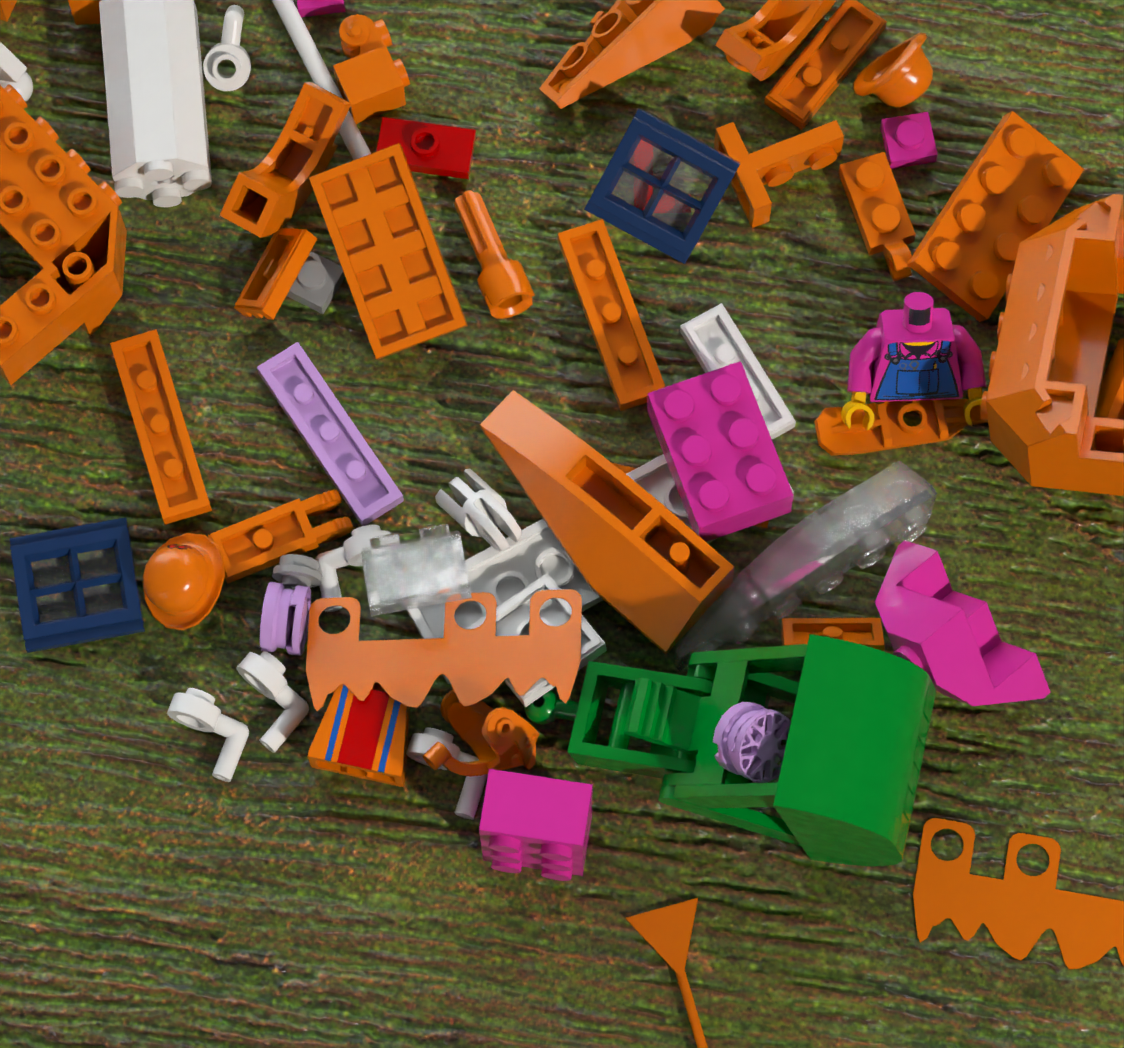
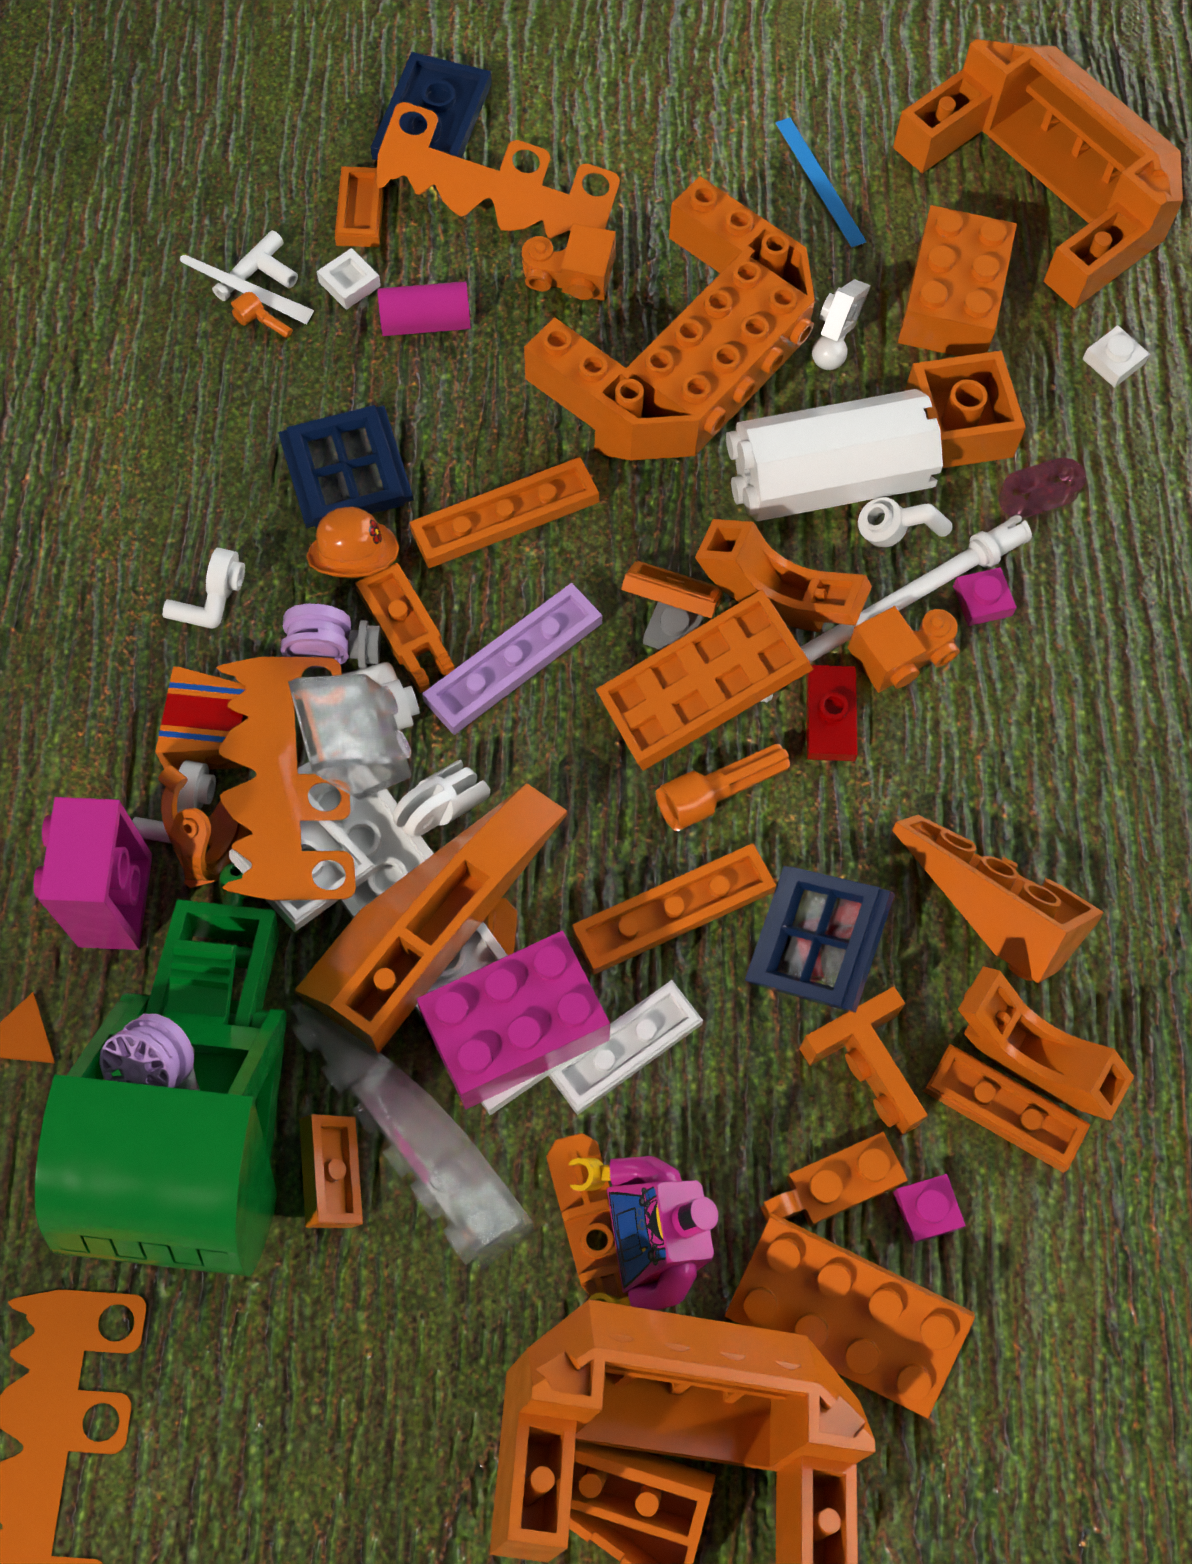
camera: 80 degrees right, 5 degrees down
white plate [236,651,309,753] -> none
orange hat [853,33,933,107] -> none
dark pink brick [875,540,1051,706] -> none

